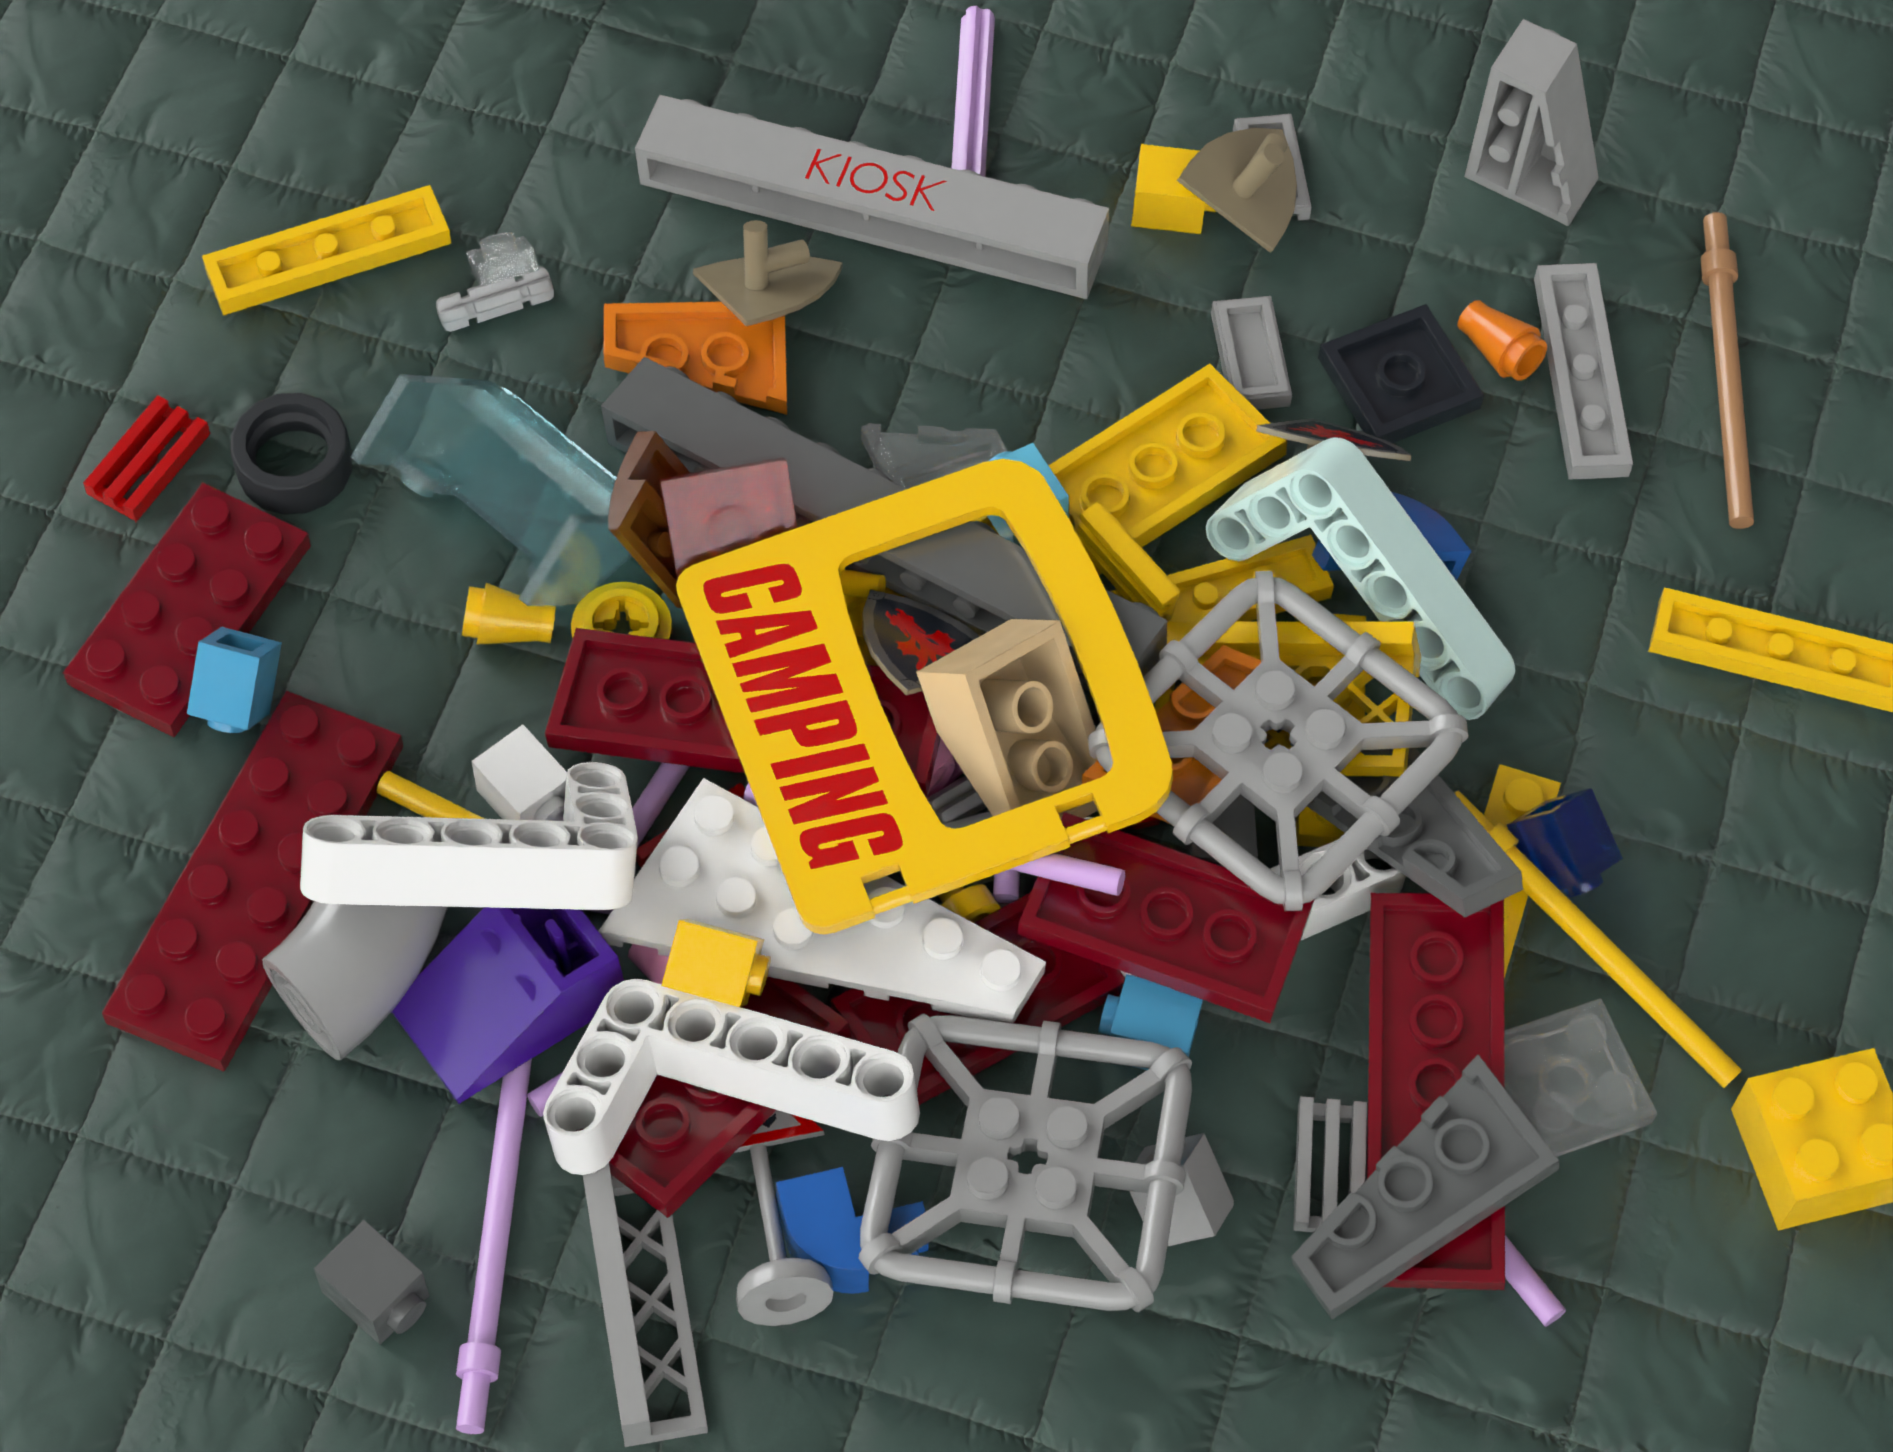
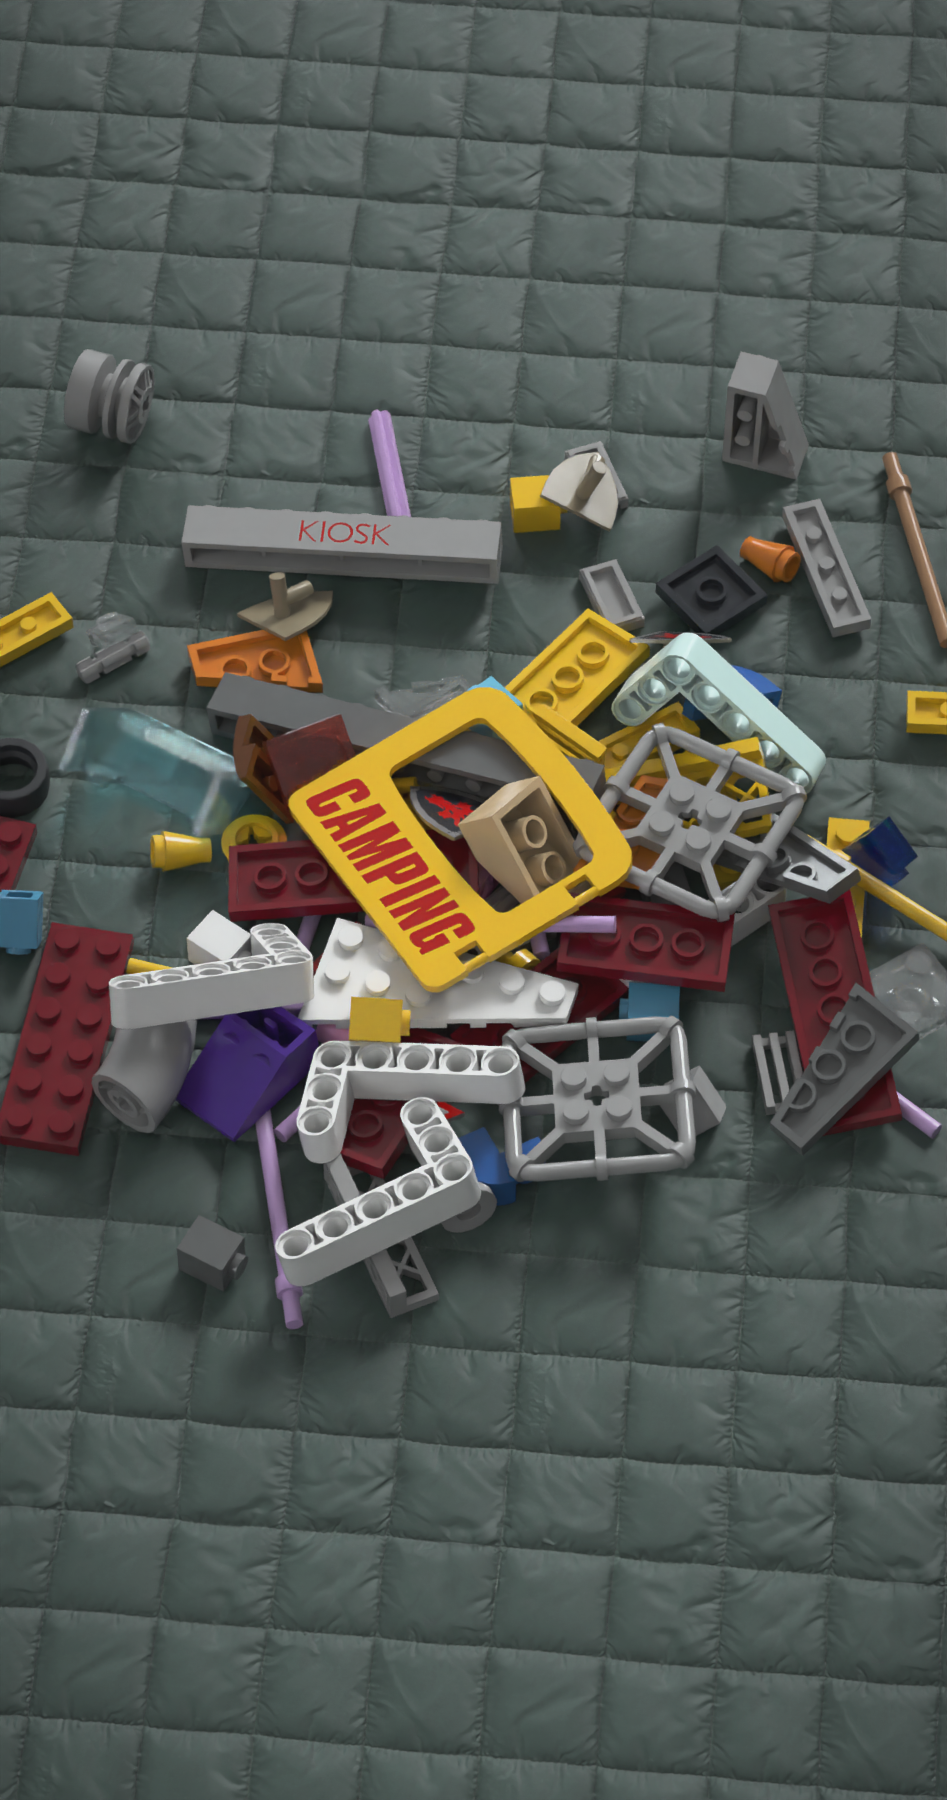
camera: 10 degrees left, 5 degrees down
none -> white beam [275,1097,481,1286]

